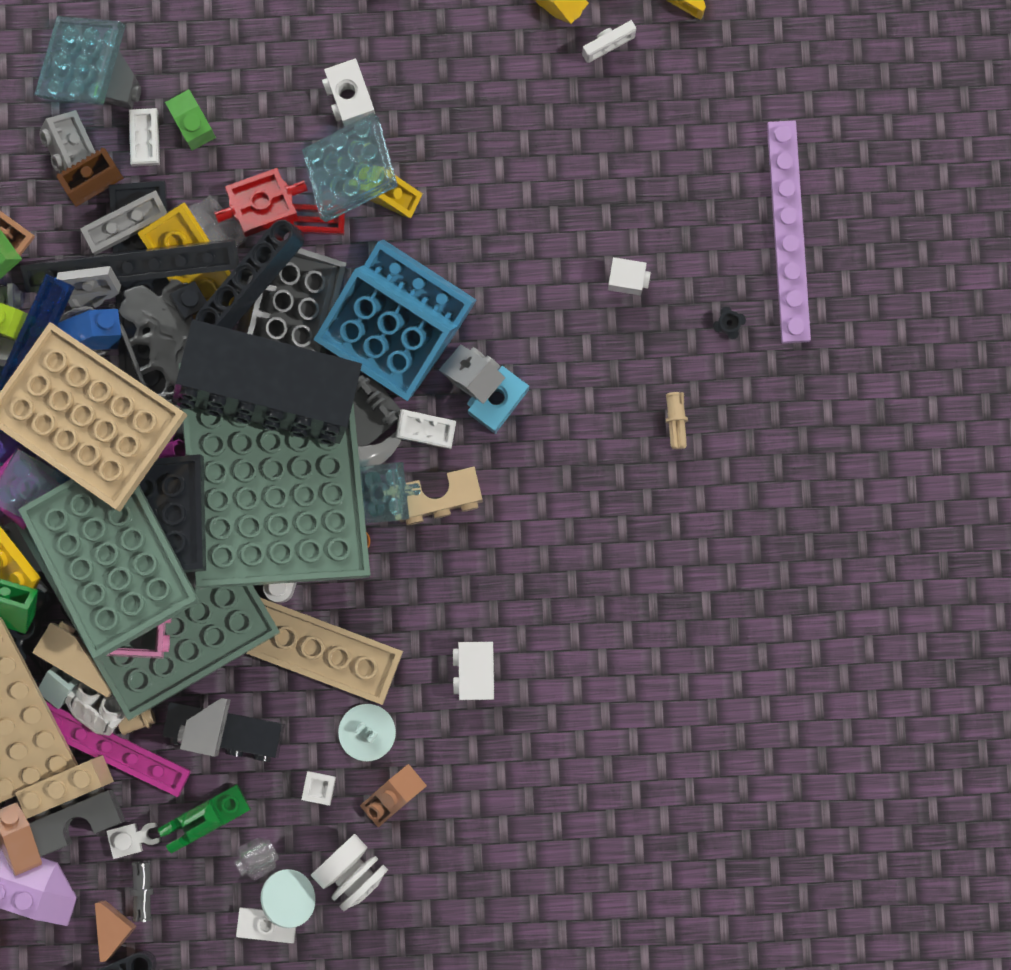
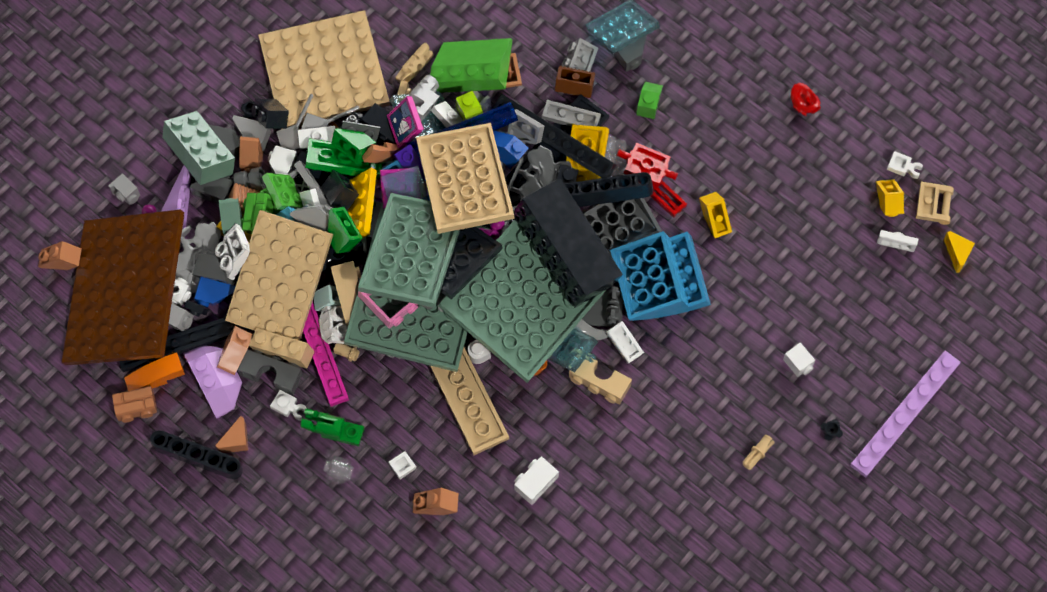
camera: 40 degrees right, 15 degrees down
white plate [129,108,160,166] -> none
dark grey pin [130,861,153,922] -> none
black brick [163,702,285,762] -> none
light grey slope [177,698,231,757] -> none
white plate [236,907,296,943] -> none
light aqua piece [261,869,315,928] -> none
clear light blue plate [302,113,398,222] -> none
white wheel [311,834,388,911] -> none
white brick [322,58,376,128] -> none
light aqua piece [338,704,396,761] -> none
light grey brick [439,344,505,404] -> none
medium azure brick [467,366,529,434] -> none

